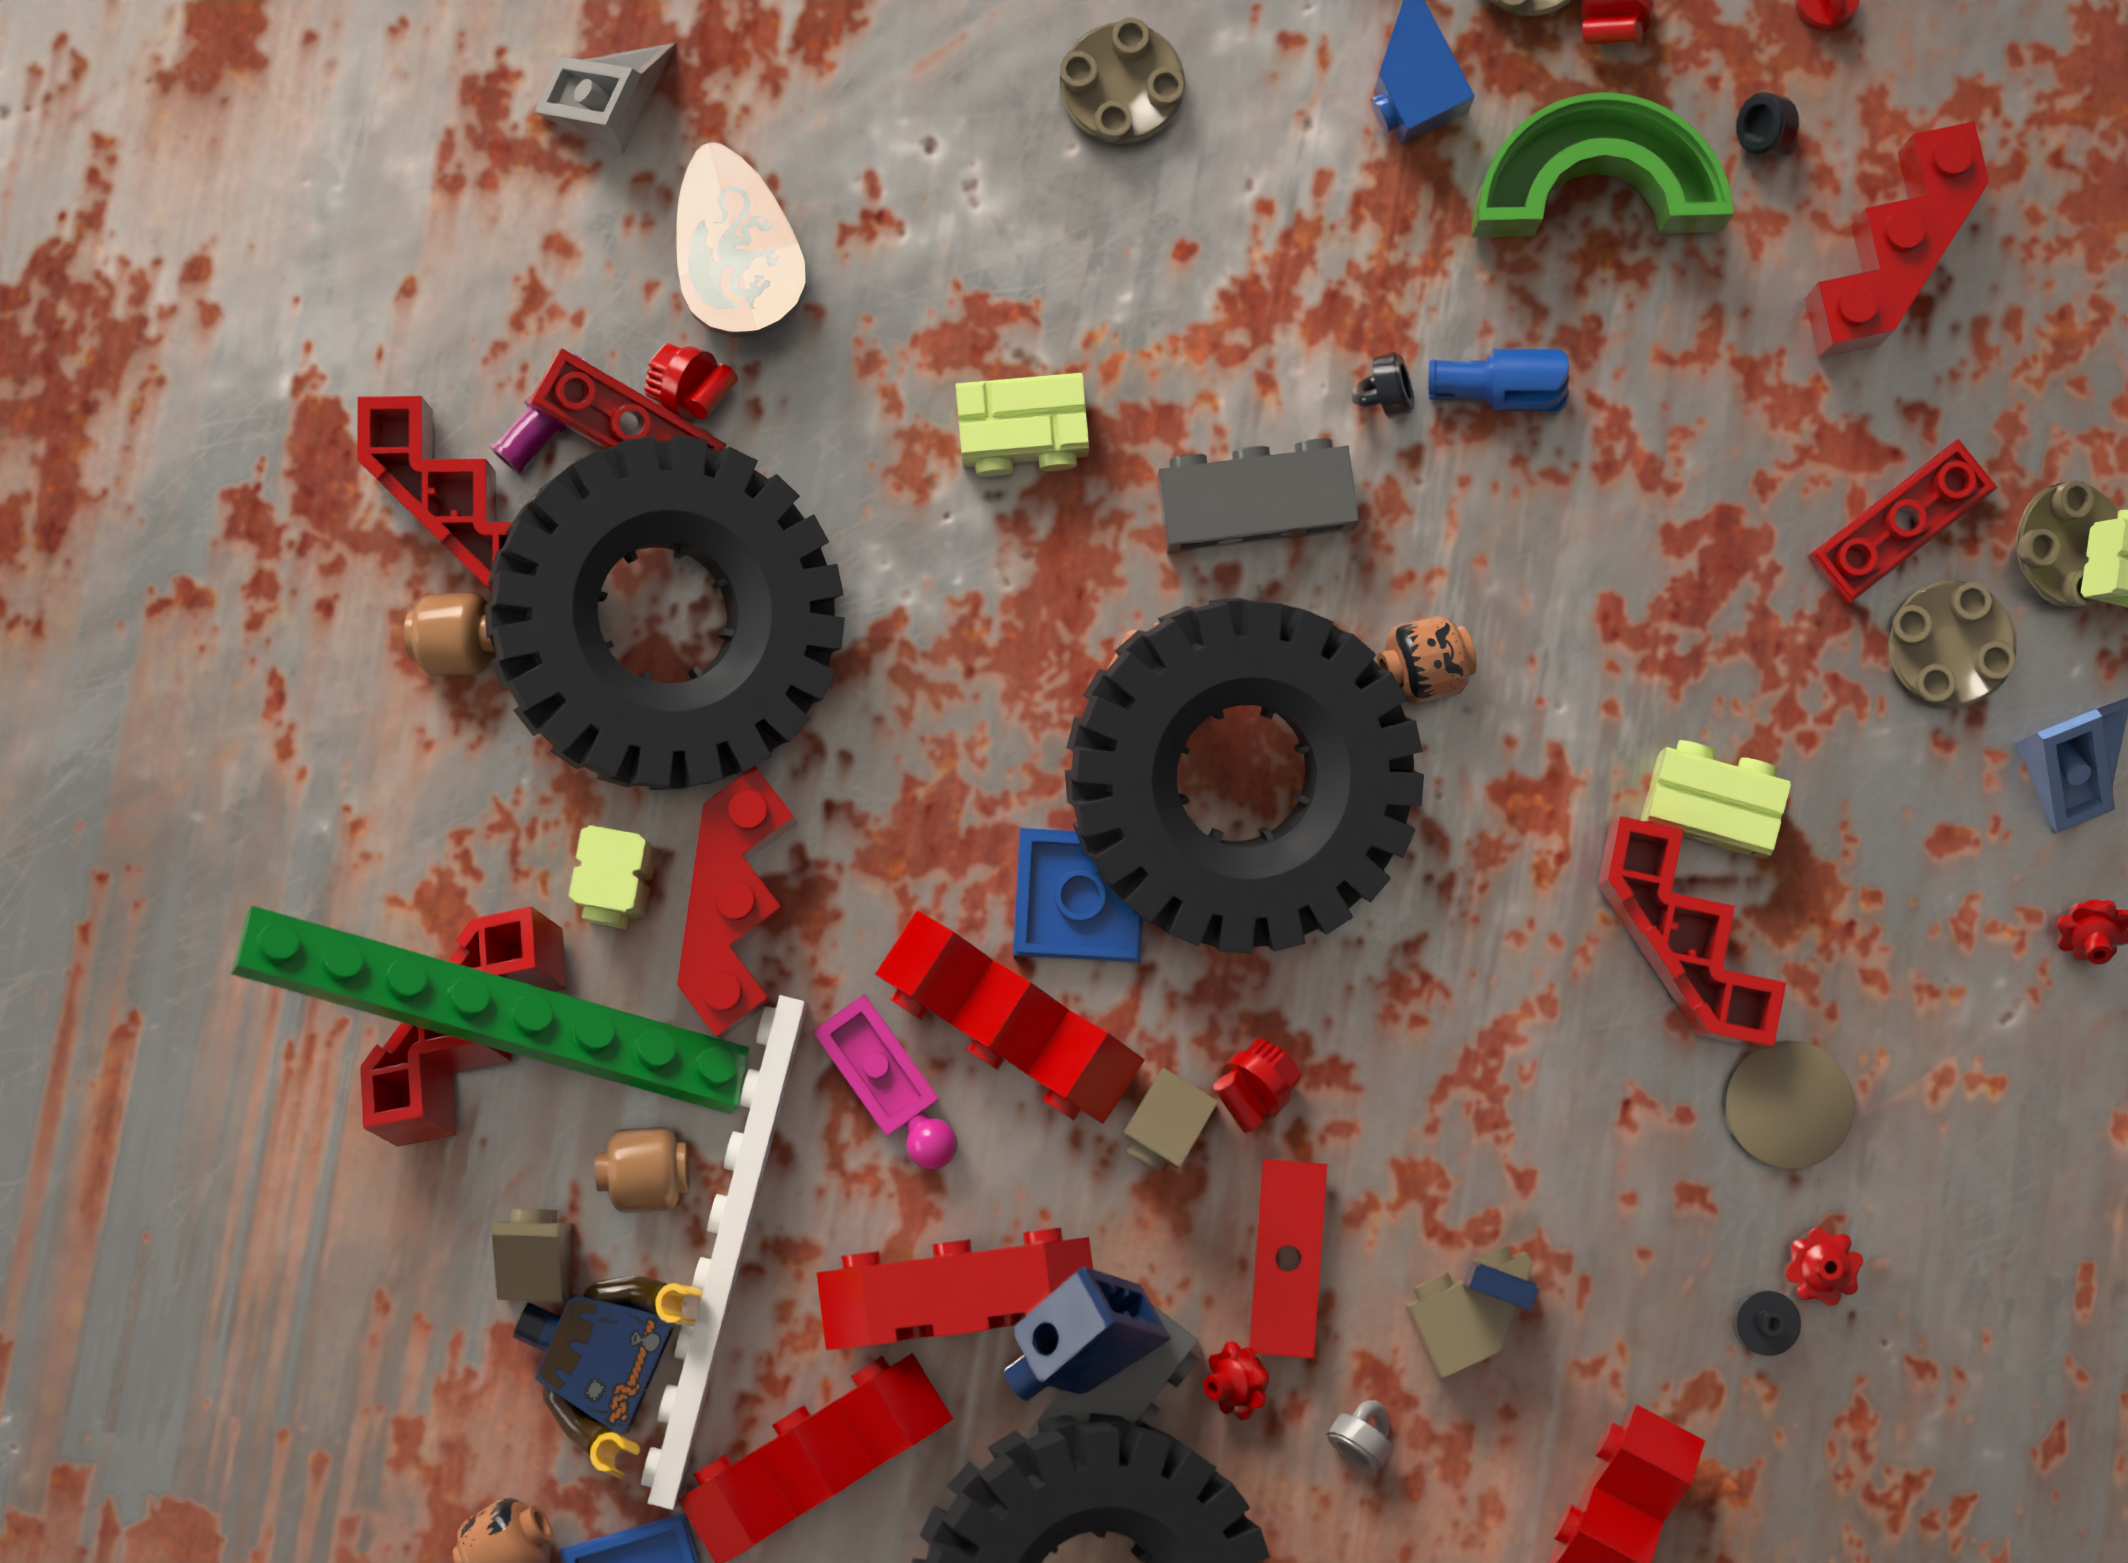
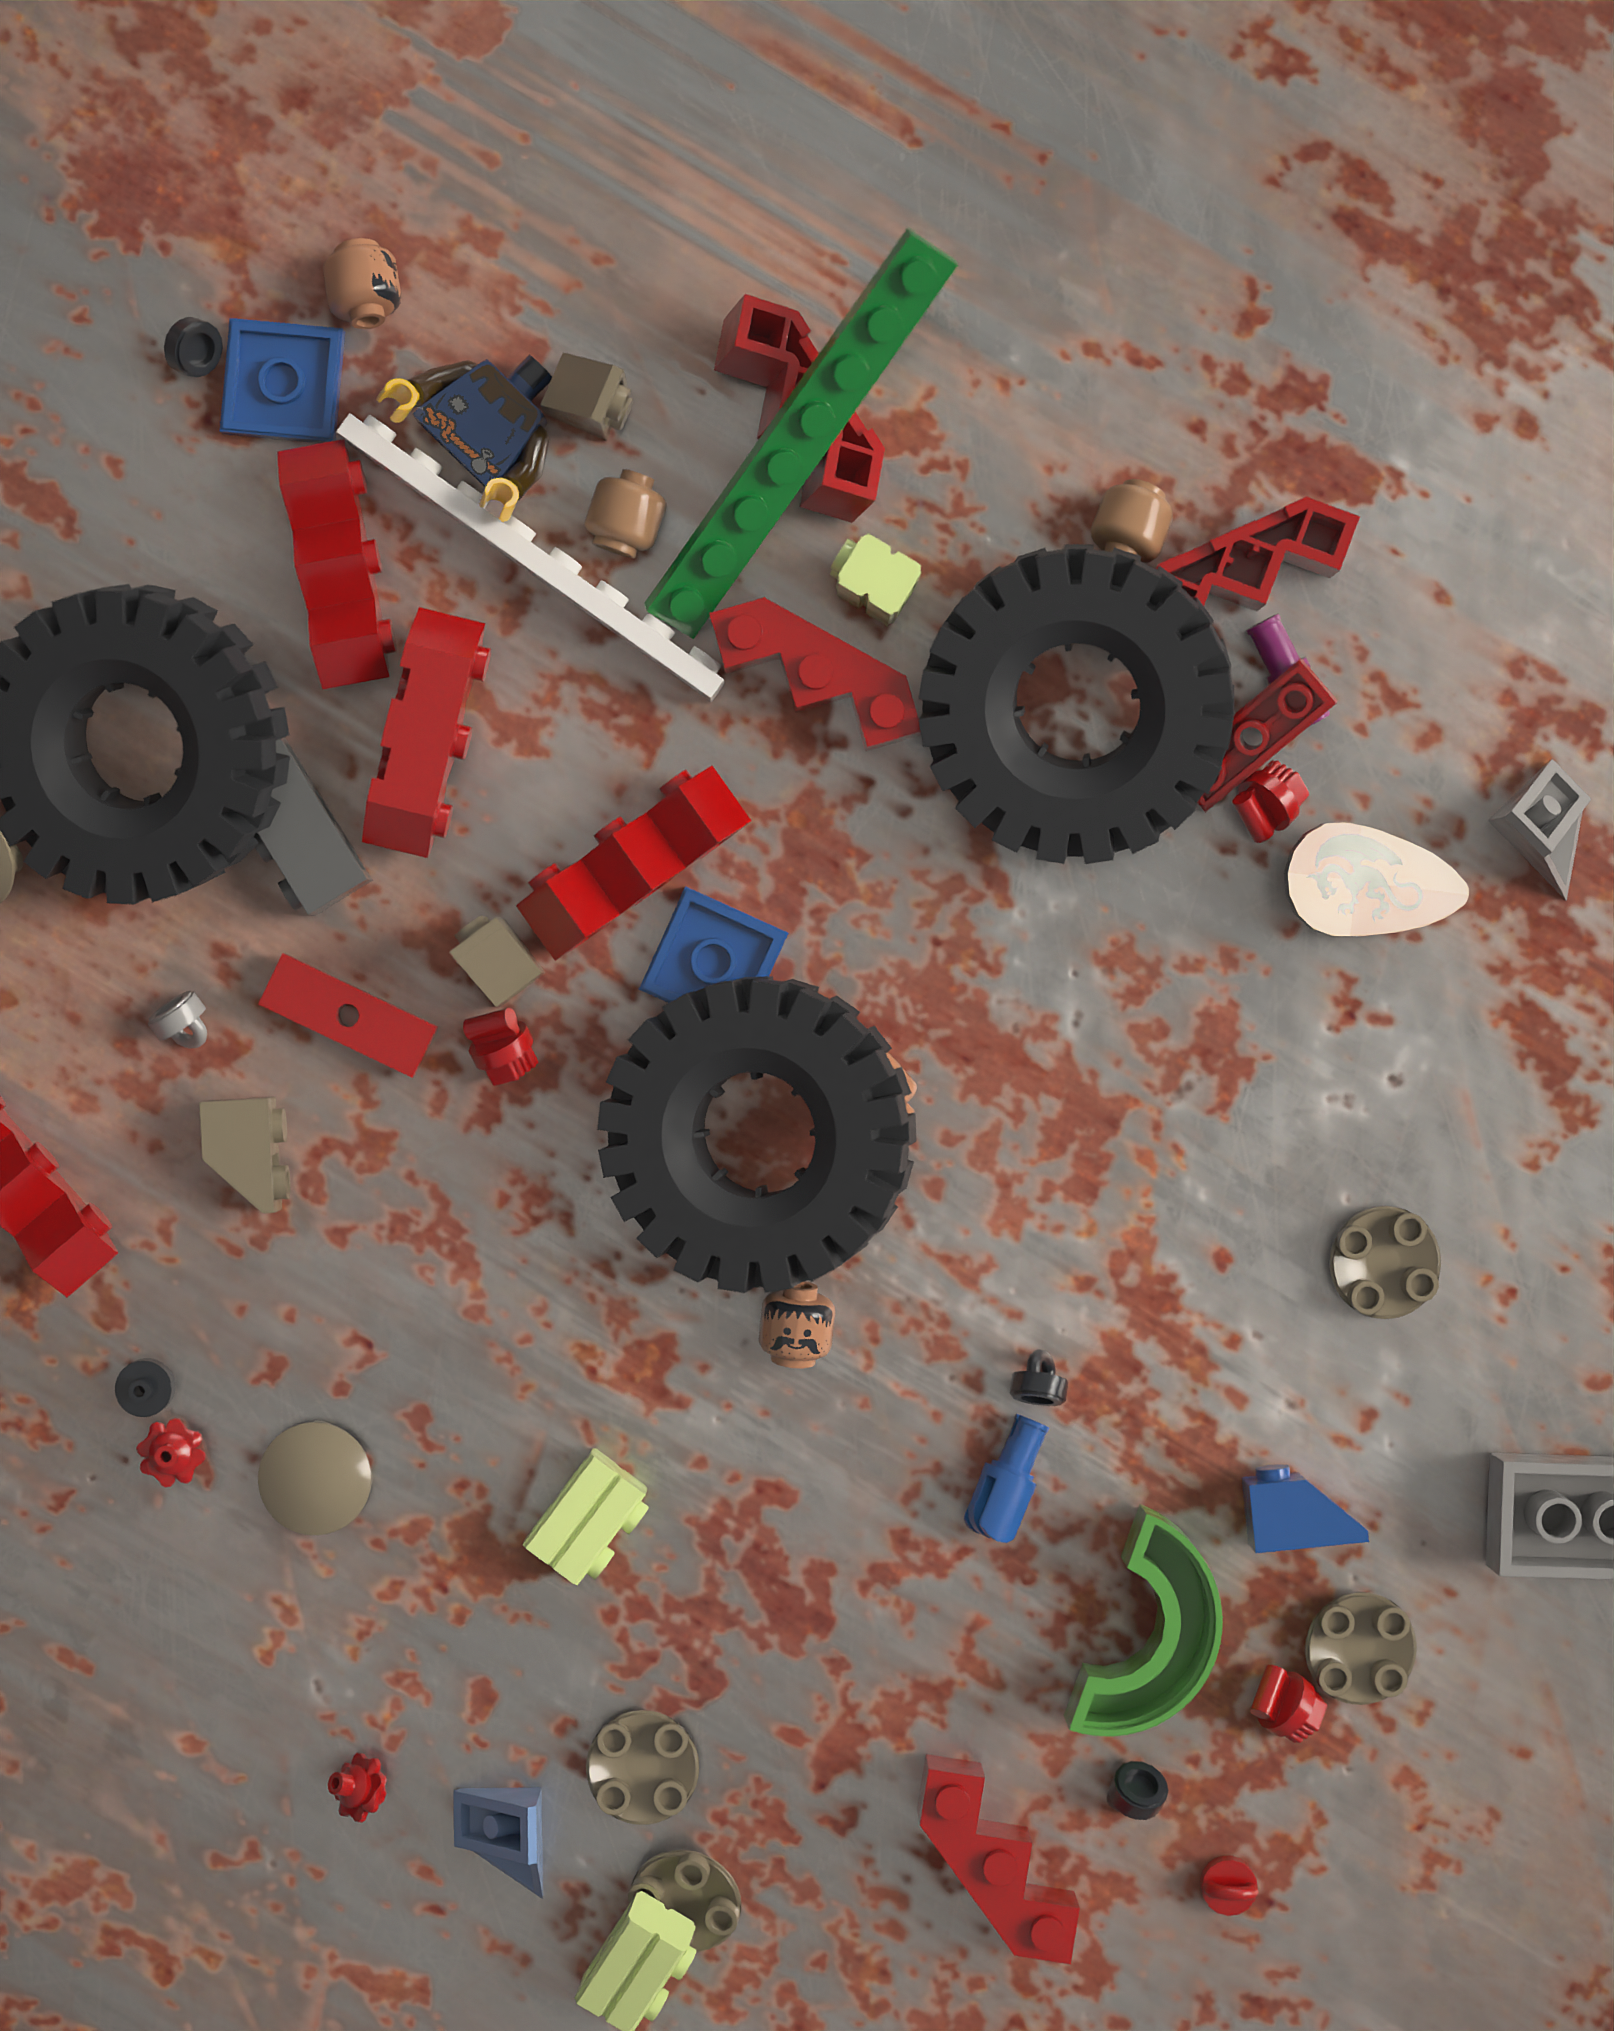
camera: 115 degrees right, 5 degrees up
dark pink plate [812,994,958,1170] -> none
yellowish green brick [956,373,1089,477] -> none
dark blue torso [1004,1266,1171,1401] -> none
dark grey brick [1157,438,1359,554] -> none
red plant [1203,1340,1270,1421] -> none
dark blue tile [1463,1263,1539,1310] -> none
red brick [1598,816,1787,1049] -> none
red tile [1807,439,1998,606] -> none

